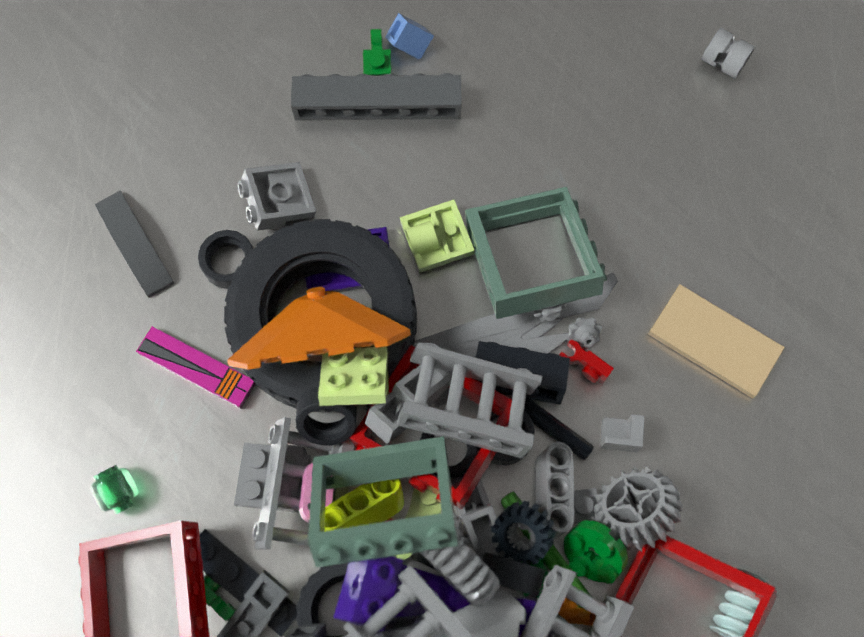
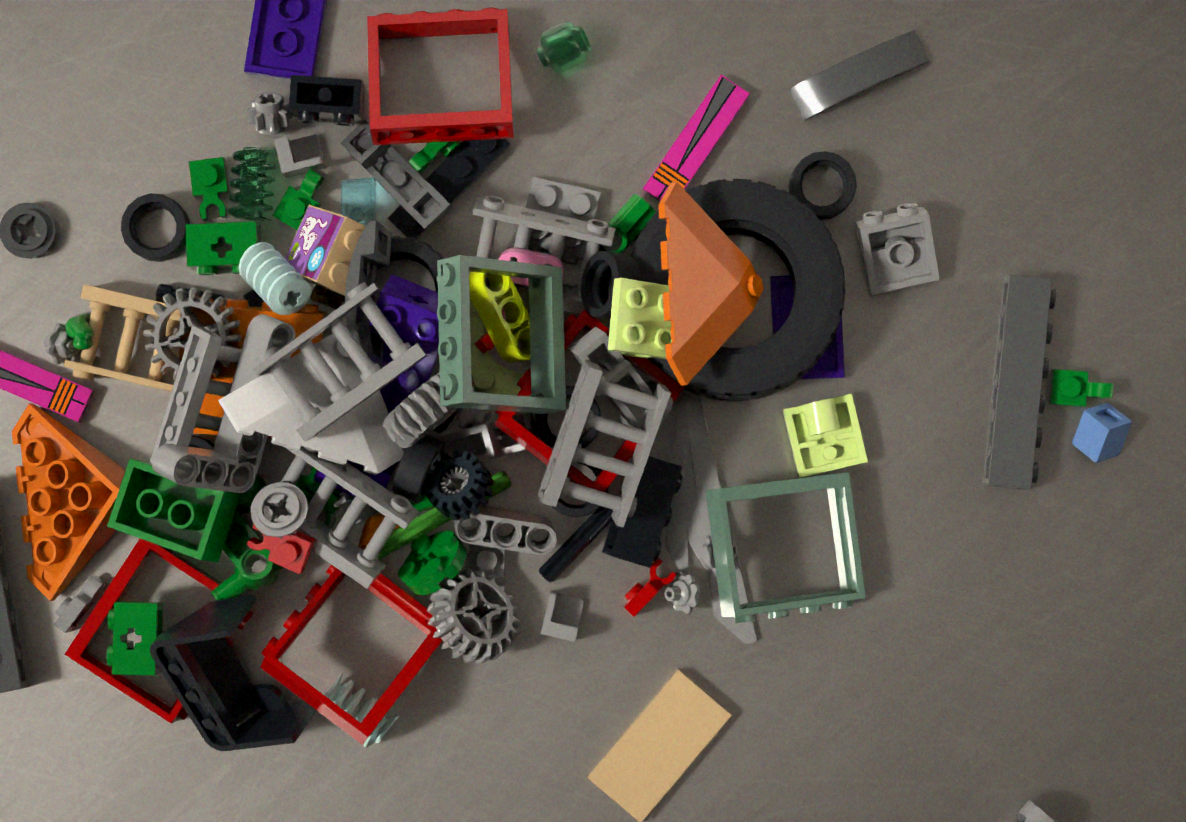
camera: 90 degrees right, 15 degrees up
none -> green piece [600,193,656,253]

